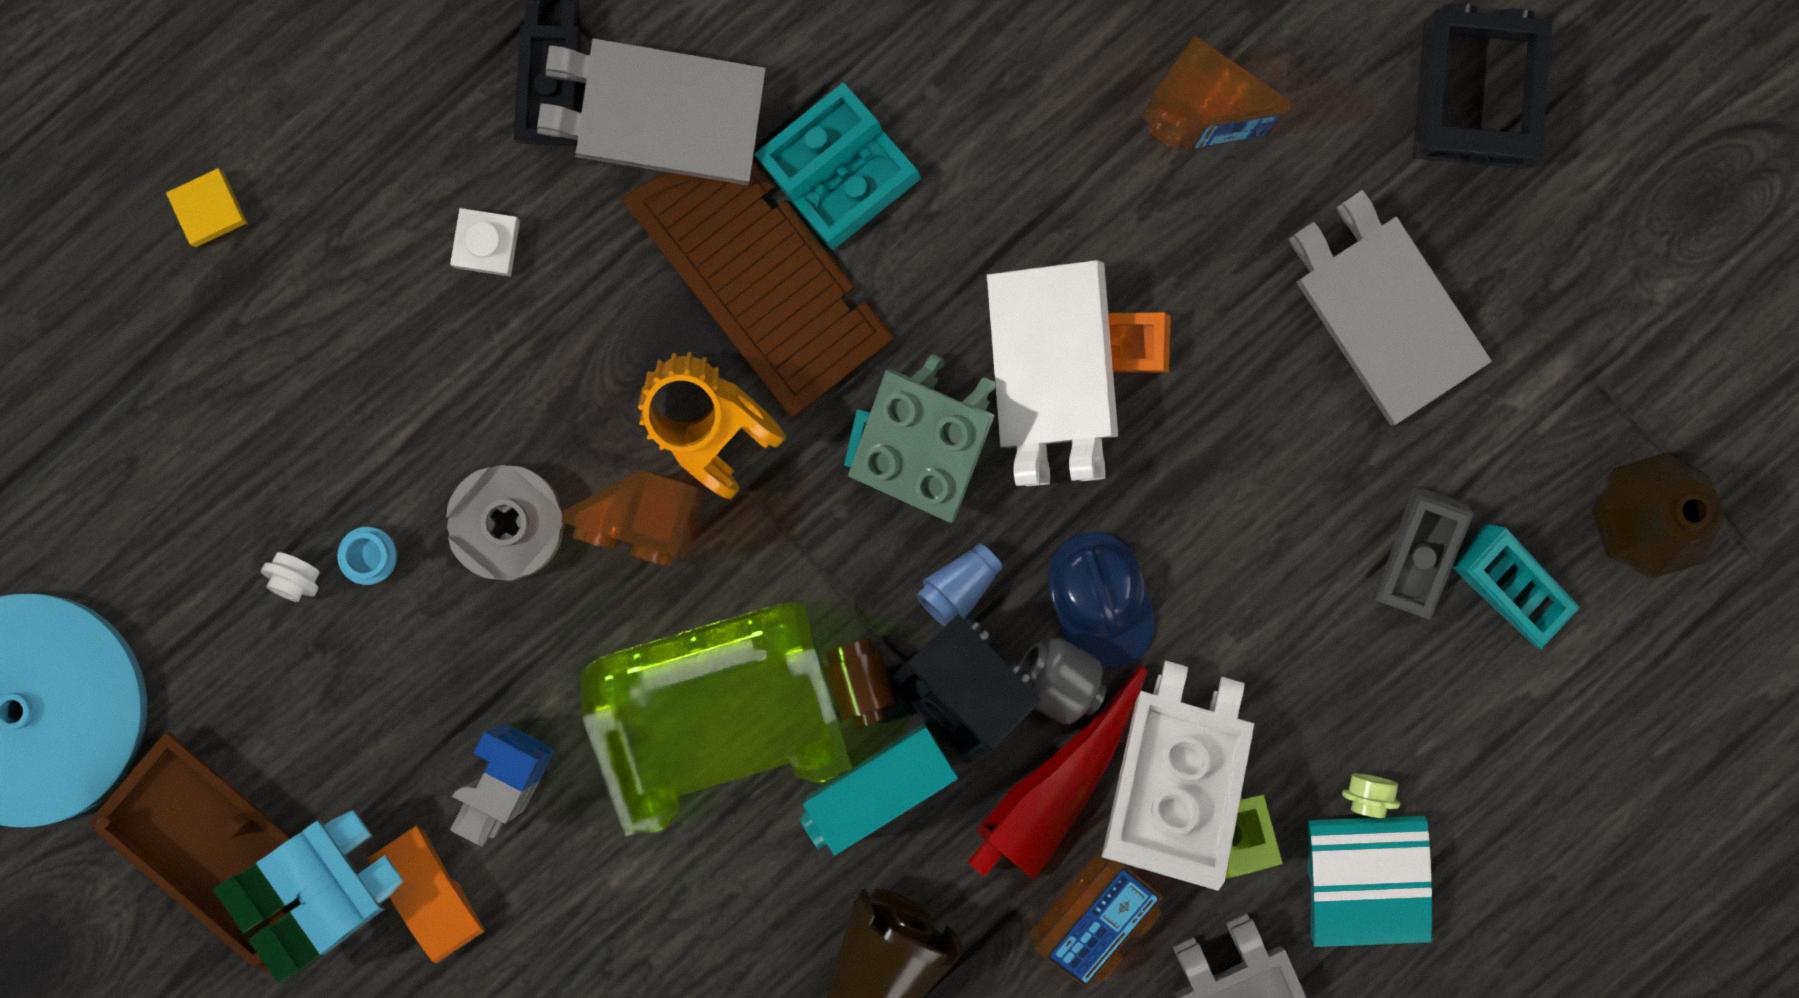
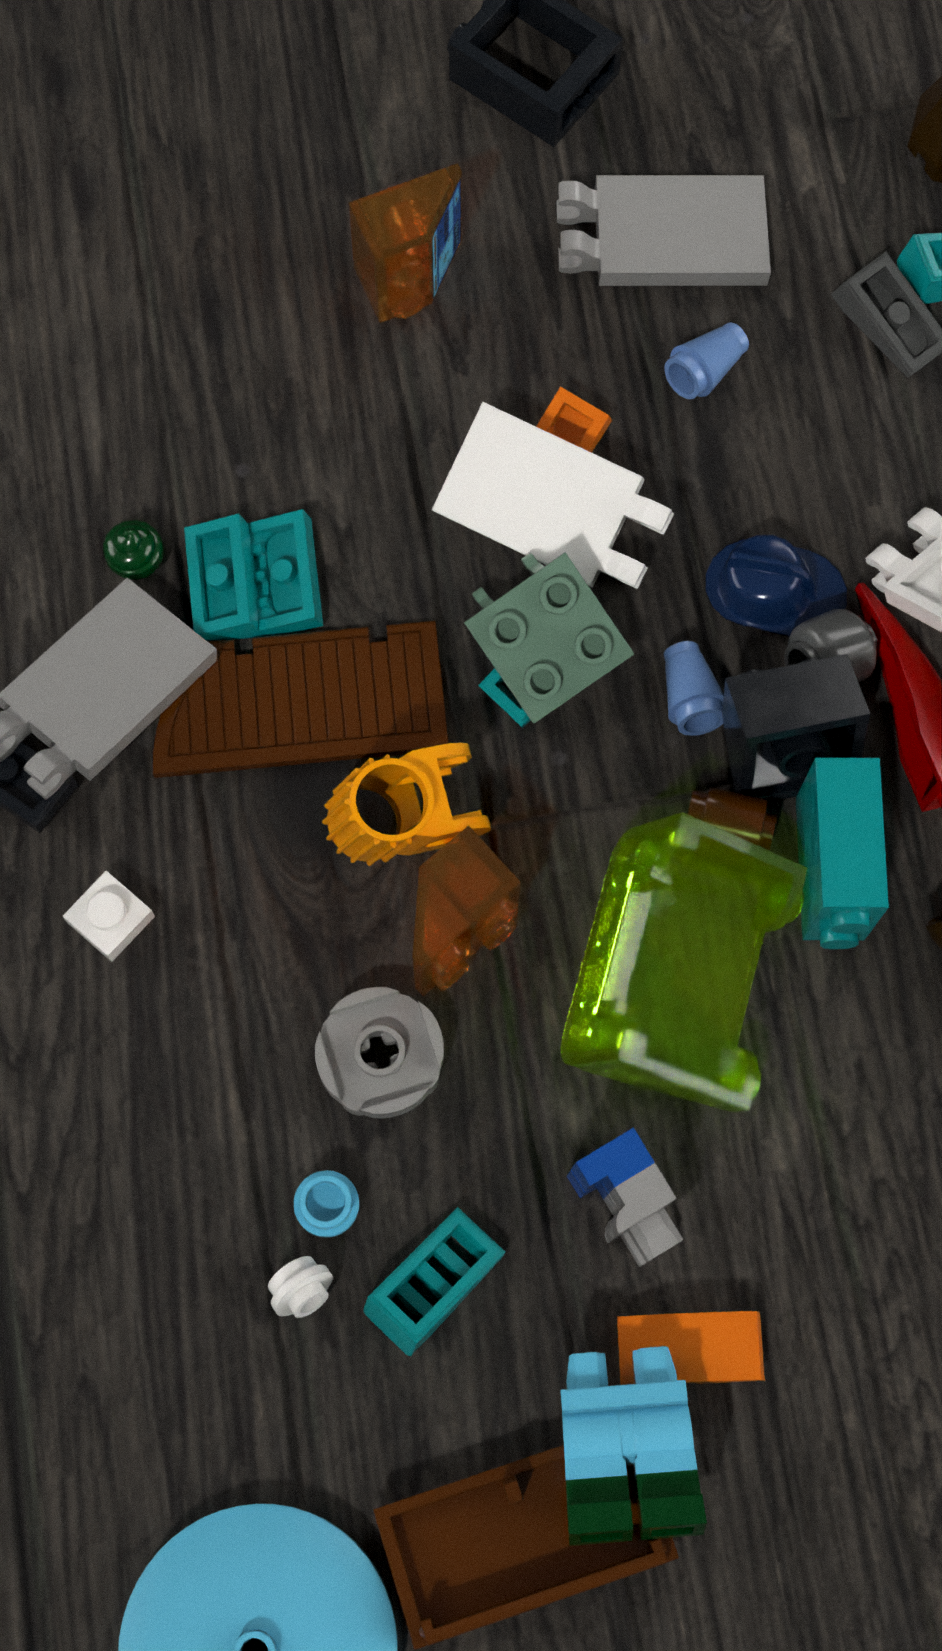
camera: 60 degrees left, 15 degrees down
none -> dark green plate [103,520,164,580]
none -> teal slope [363,1207,505,1356]
none -> medium blue cone [664,322,749,399]

